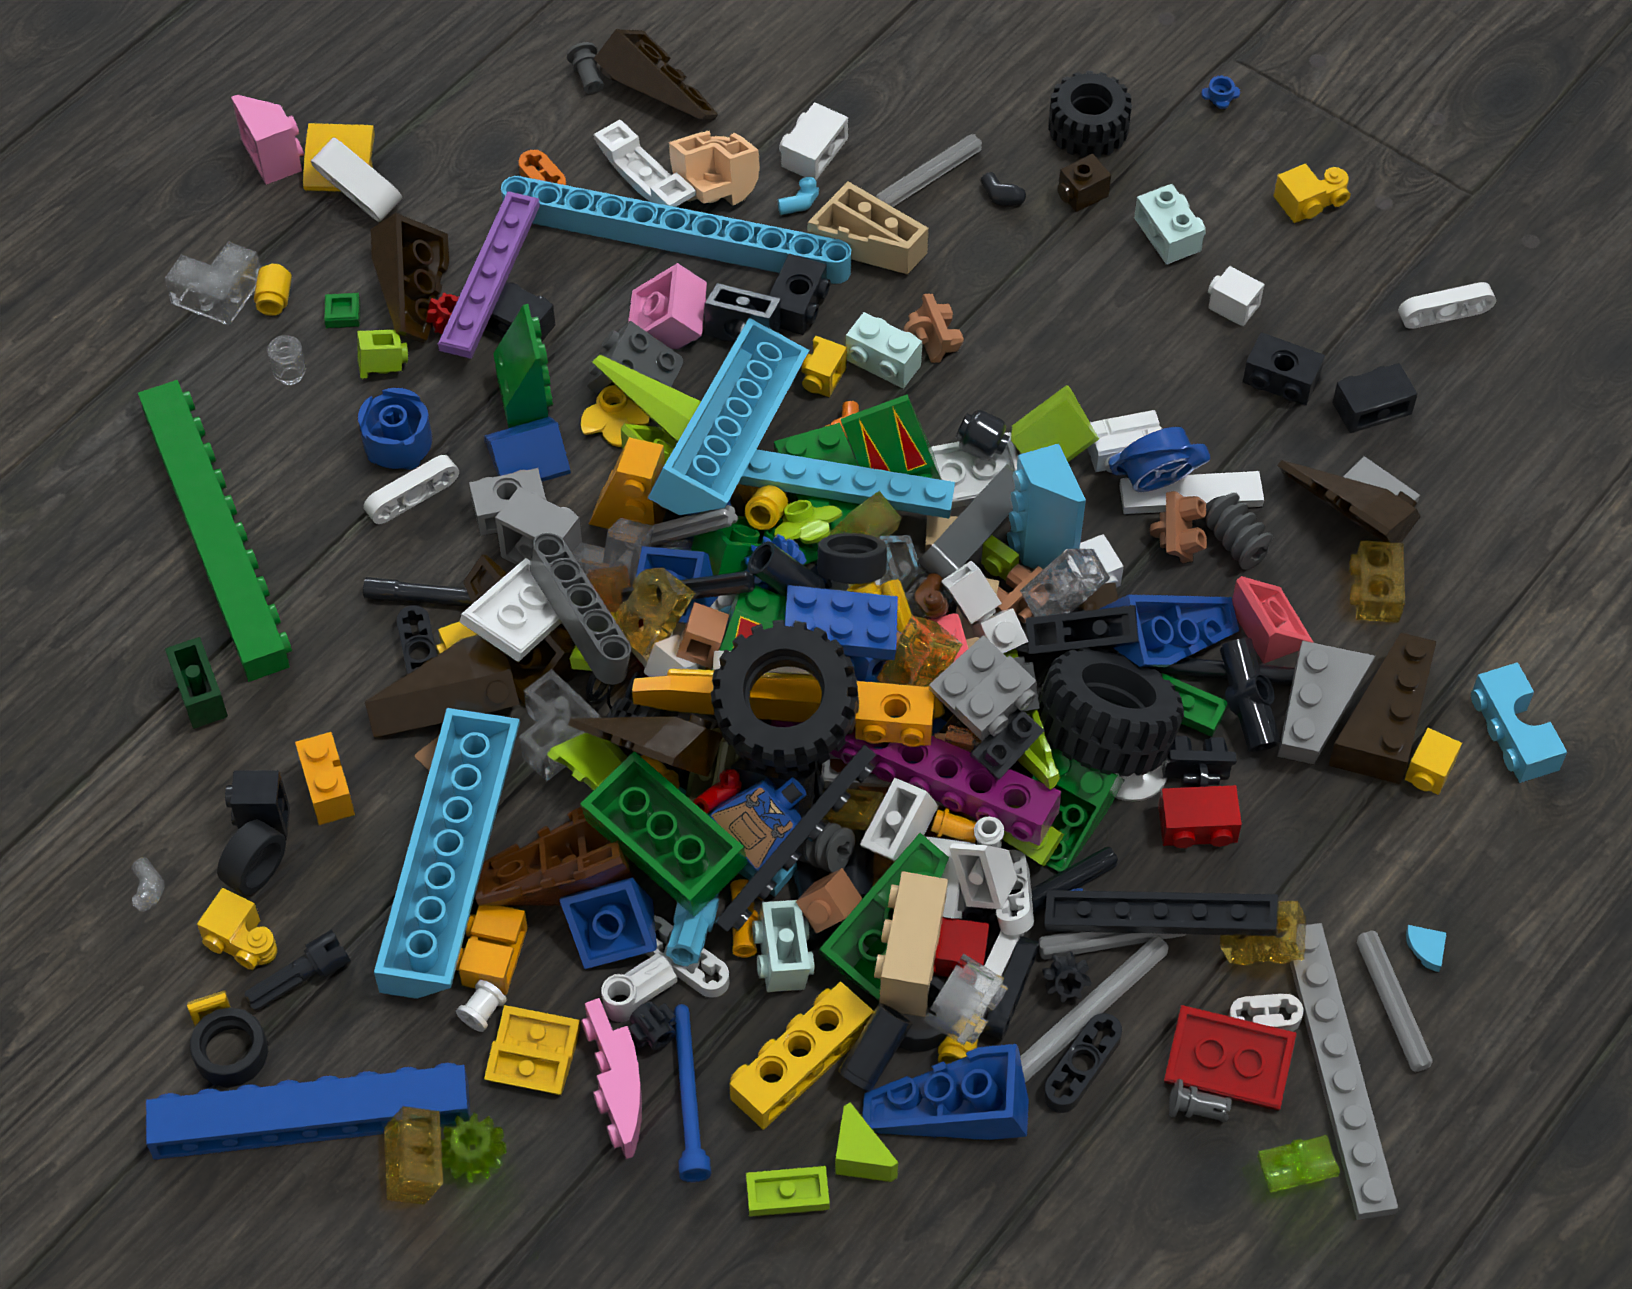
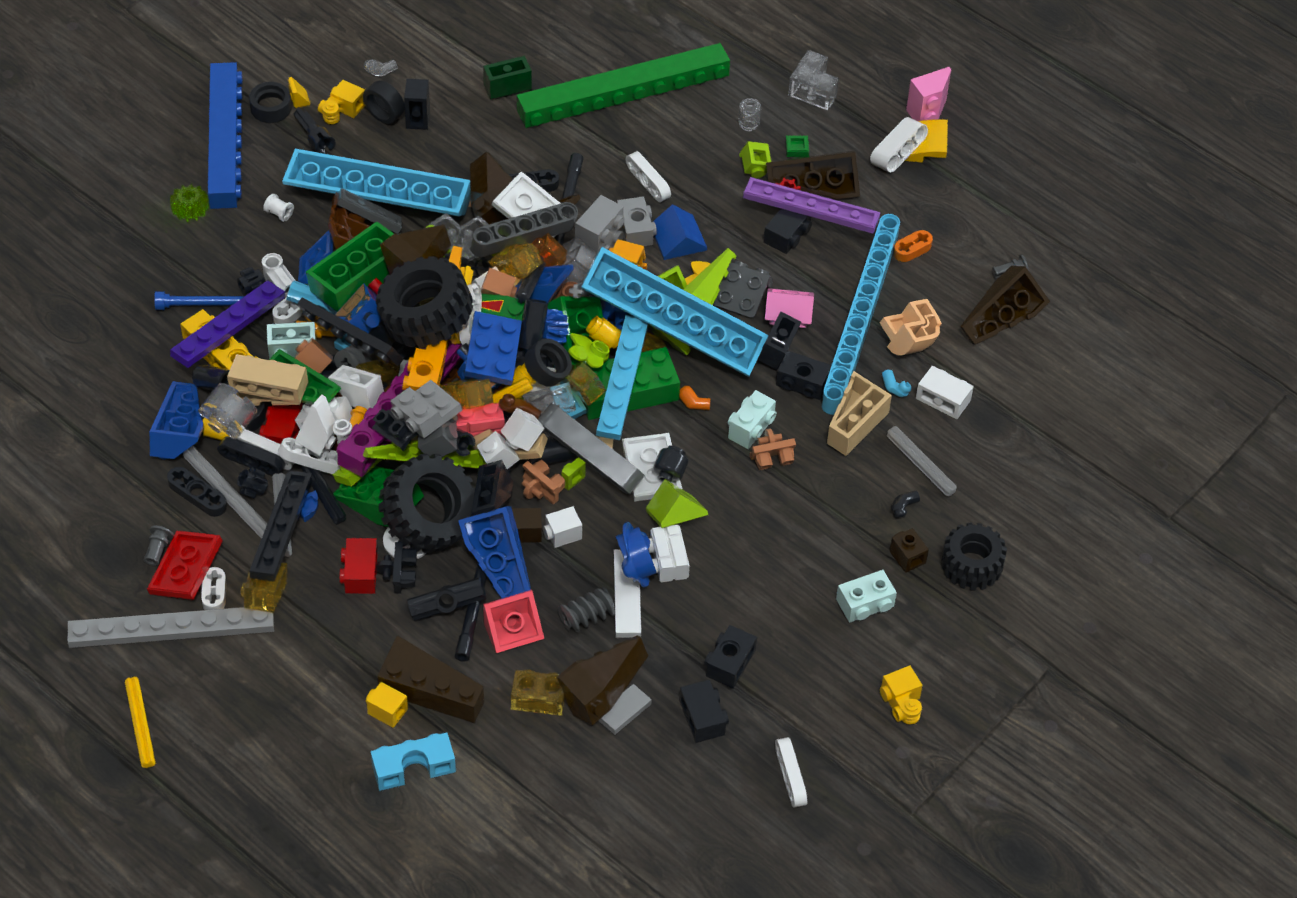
camera: 90 degrees right, 5 degrees down
yellow brick [254,264,292,316] -> none
light orange piece [295,732,355,825] -> none
blue brick [358,388,432,470] -> none
clear yellow brick [384,1106,443,1204] -> none
light orange piece [456,906,528,995] -> none
yellow slope [484,1005,581,1095] -> none
green slope [493,304,553,428] -> none
bright pink slope [581,998,642,1159] -> none
white slope [594,120,696,207] -> none
lime plate [746,1166,830,1216] -> none
yellow brick [801,336,847,397] -> none
lime slope [835,1102,898,1182] -> none
green slope [841,394,942,480] -> none
medium azure slope [1007,443,1086,583] -> none
clear brick [1020,549,1110,617] -> none
nougat hips [1150,491,1207,563] -> none
green plate [1161,673,1228,737] -> none
blue plate [1201,76,1240,109] -> none
white brick [1208,266,1264,327] -> none
clear neon green hips [1257,1135,1340,1192] -> none
light grey wedge [1277,641,1375,764] -> none
light grey axle [1357,931,1432,1072] -> none
medium azure tile [1406,925,1446,972] -> none
none -> yellow axle [125,677,156,768]
none -> dark purple plate [170,280,285,368]
none -> dark grey tile [337,188,402,233]

